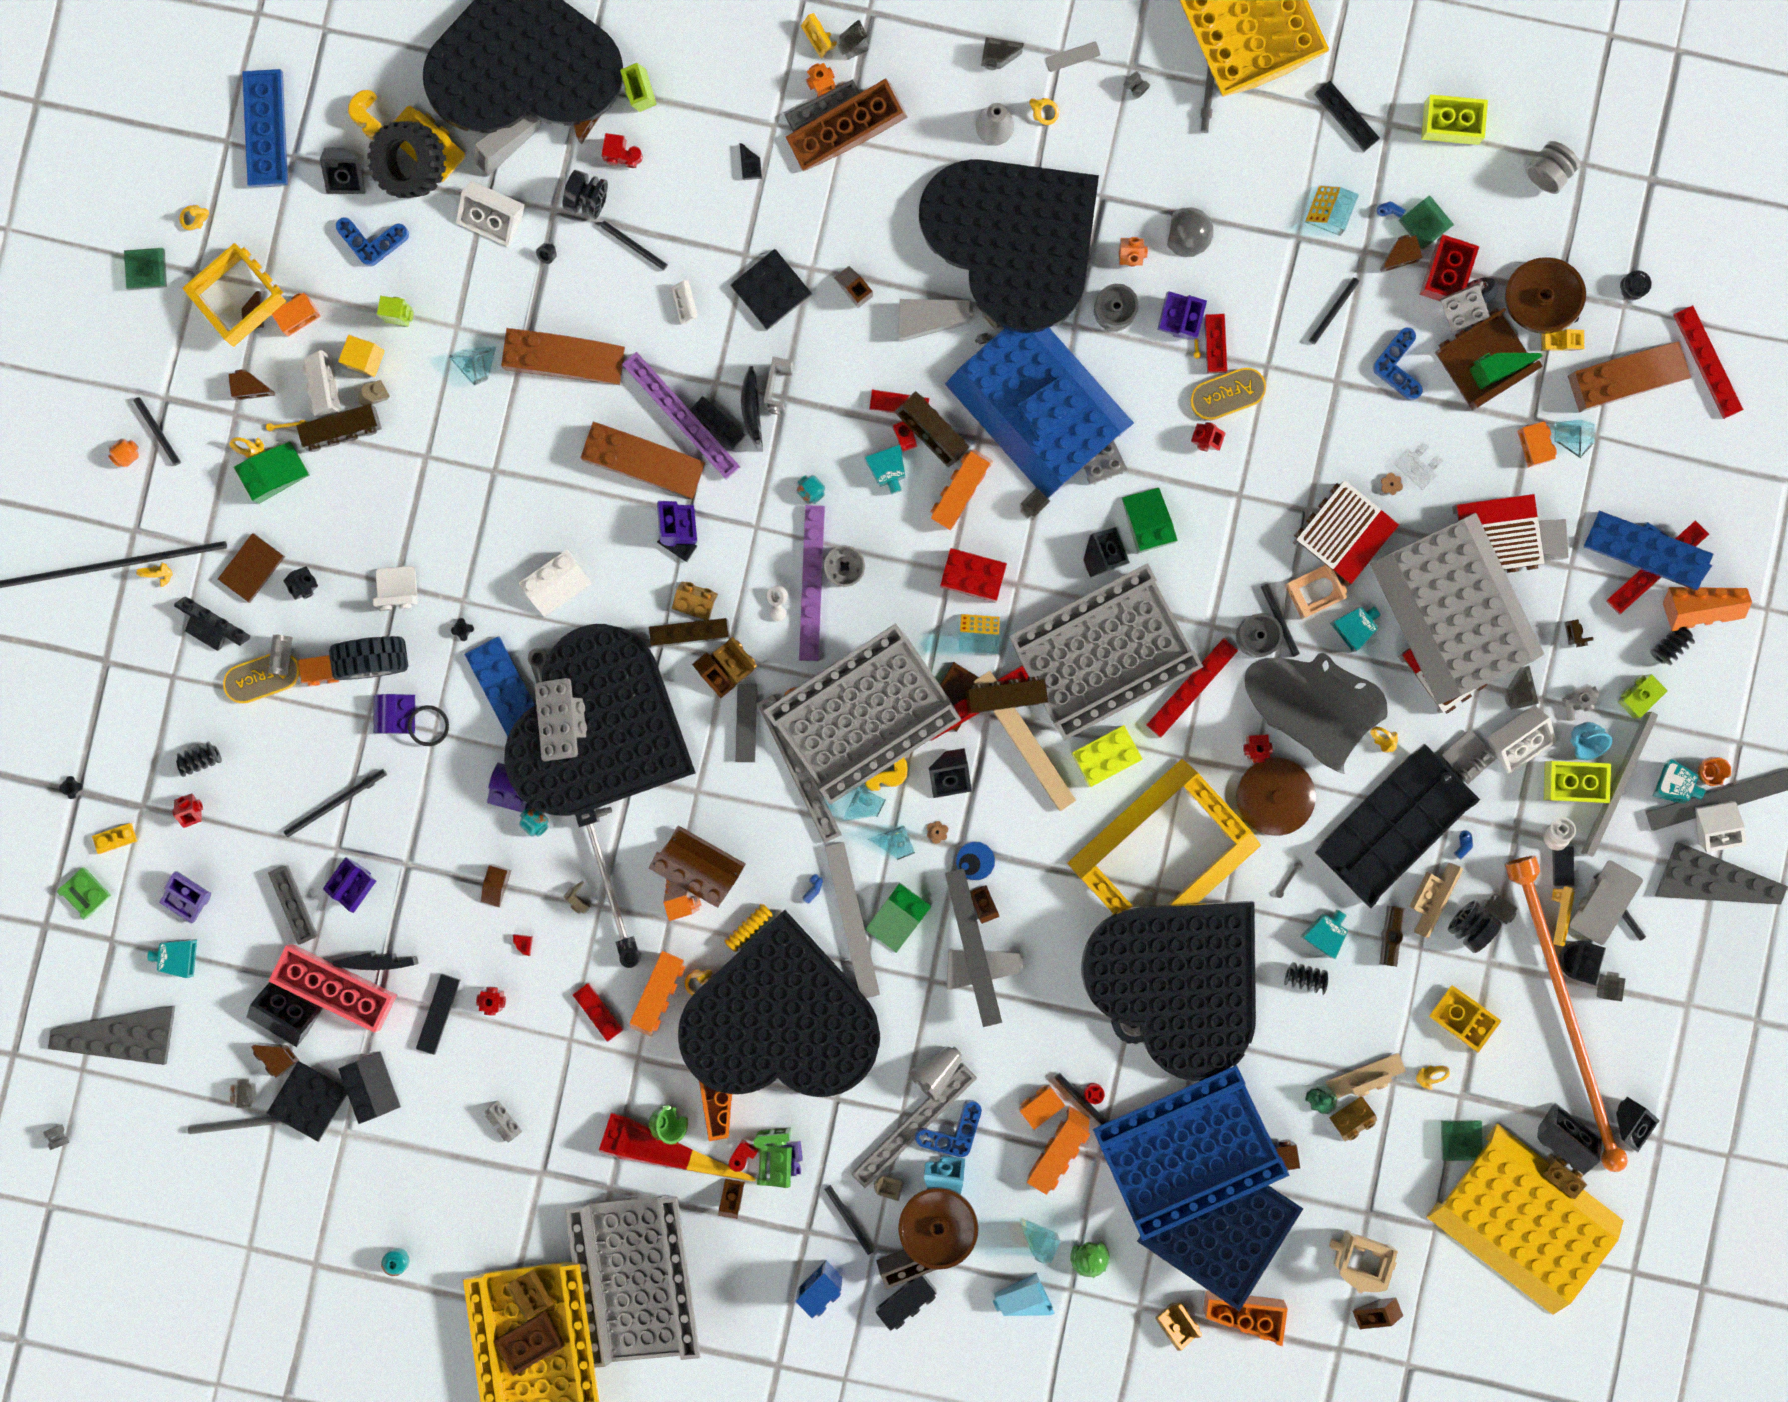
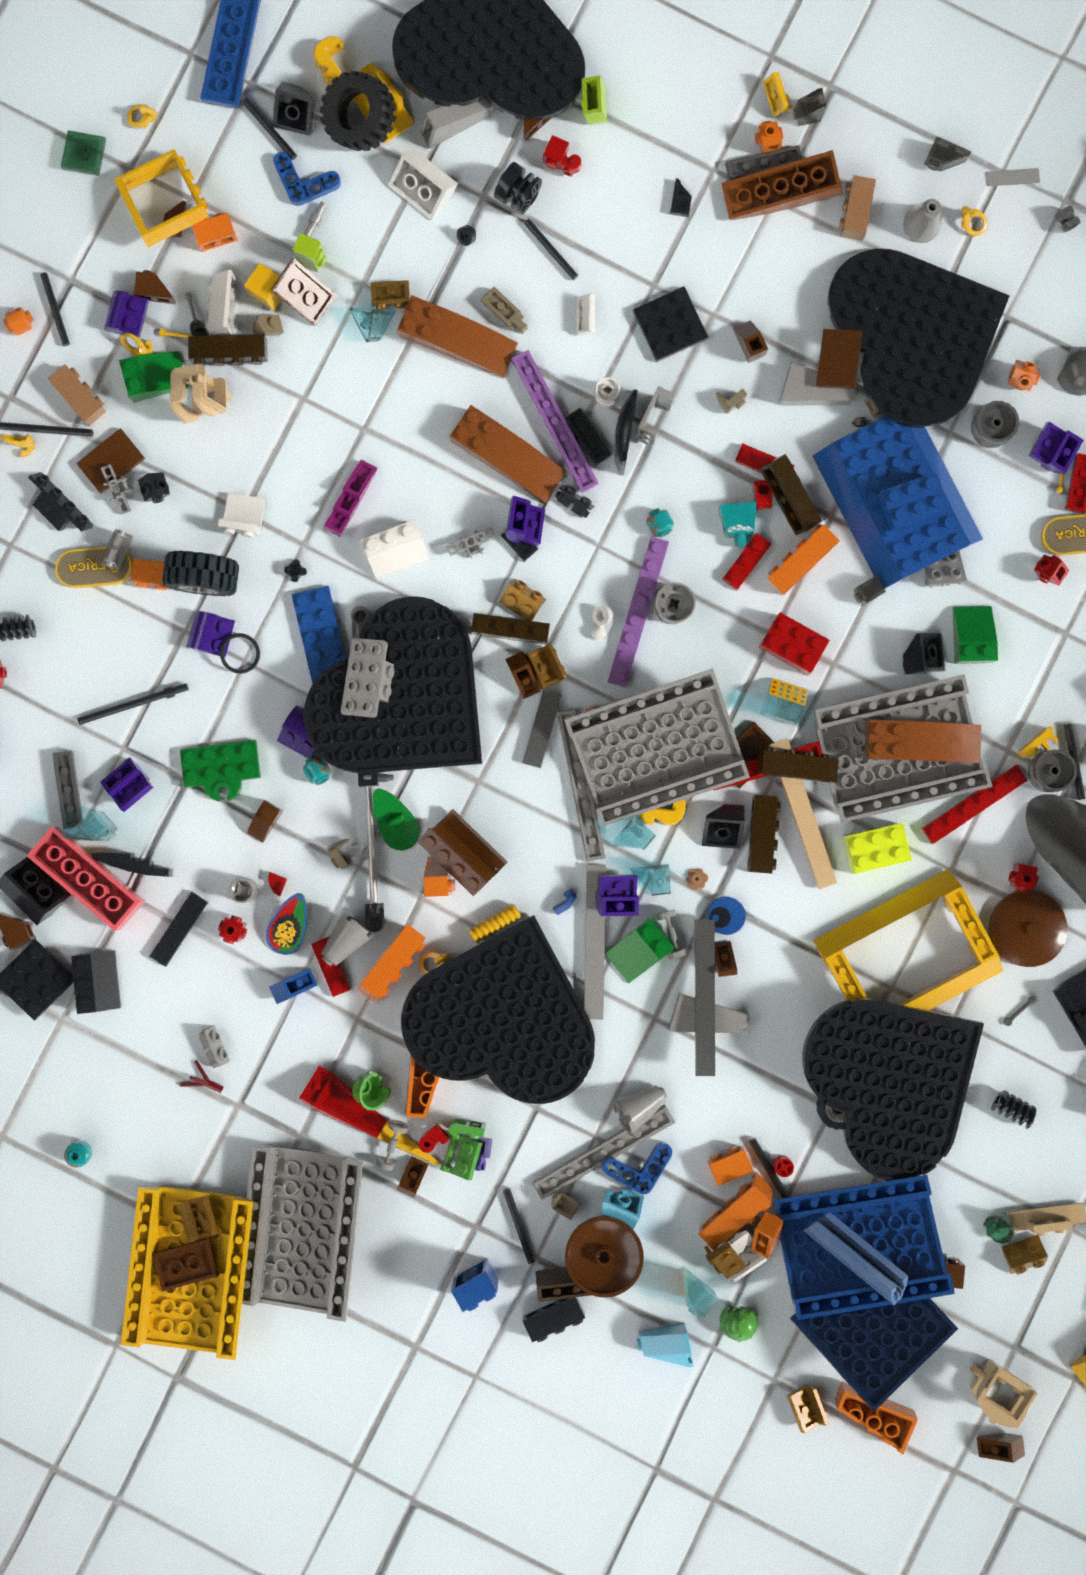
camera: 10 degrees right, 0 degrees up
teal torso [1300,909,1348,959] -> none
none -> medium nougat brick [47,364,106,426]
none -> clear light blue slope [64,810,118,841]
none -> light grey piece [101,464,133,515]
none -> dark purple brick [104,290,149,337]
none -> tan animal [170,364,231,424]
none -> dark red plant [179,1060,224,1093]
none -> green plate [180,740,261,802]
none -> black hinge [184,292,206,336]
none -> light grey wheel [229,878,258,903]
none -> black bar [243,99,297,160]
none -> shield [266,893,308,955]
none -> blue slope [269,968,318,1004]
none -> tile [270,258,336,326]
none -> light grey bar [304,201,327,237]
none -> light grey cone [321,911,374,966]
none -> magenta slope [324,459,378,537]
none -> pearl gold bracket [370,280,410,310]
none -> green shield [373,788,420,851]
none -> light grey wheel [376,1120,409,1171]
none -> light grey piece [446,527,496,559]
none -> dark tan hinge [481,287,528,334]
none -> black hinge [555,485,595,518]
none -> white wheel [595,377,620,408]
none -> dark purple brick [595,874,639,916]
none -> light grey wheel [657,909,688,959]
none -> pearl gold bracket [704,1241,746,1279]
none -> dark tan plate [716,388,747,414]
none -> white bracket [718,1230,767,1282]
none -> red plate [722,533,771,590]
none -> dark brown brick [747,795,781,874]
none -> orange brick [751,1212,783,1259]
none -> medium blue piece [803,1212,908,1305]
none -> reddish brown tile [816,329,862,389]
none -> medium nougat brick [839,175,876,241]
none -> dark orange slope [864,720,981,763]
none -> yellow plate [1017,726,1058,758]

